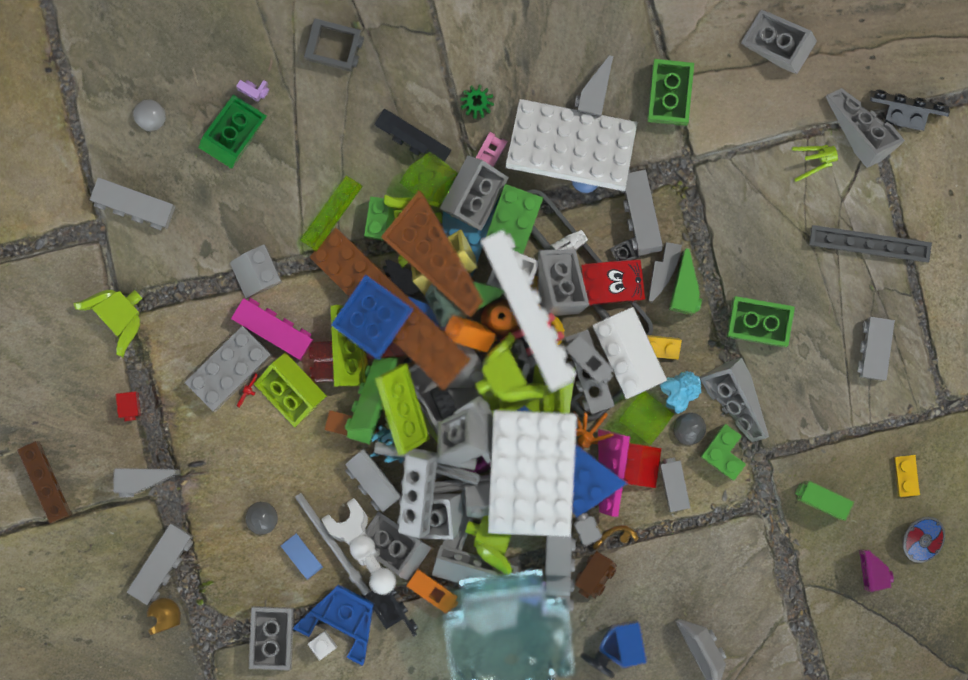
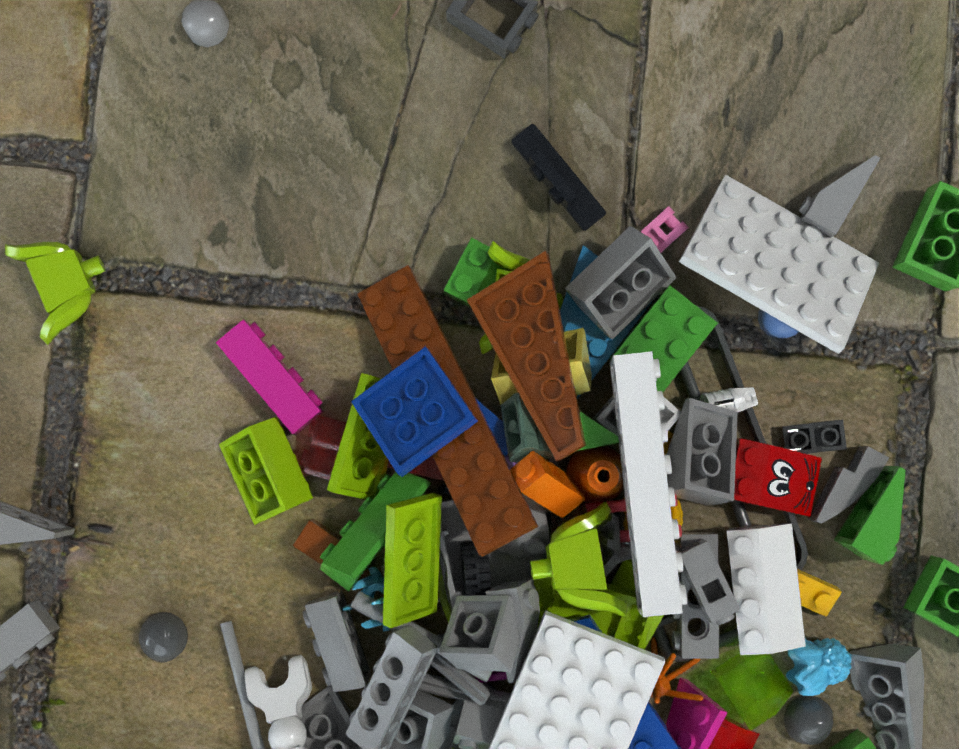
camera: 15 degrees right, 0 degrees up
light grey brick [90,178,176,230] -> none
red brick [116,391,141,422] -> none
light grey brick [185,326,273,412] -> none
green slope [198,94,267,169] -> none
light grey slope [230,244,283,299] -> none
lavender bracket [236,80,269,102] -> none
red piece [237,373,258,408] -> none
medium blue slope [281,533,323,580] -> none
clear neon green plate [300,175,363,251] -> none
black slope [383,259,421,297] -> none
clear neon green slope [399,152,459,207] -> none
green gear [460,85,494,119] -> none
light grey brick [620,170,663,256] -> none

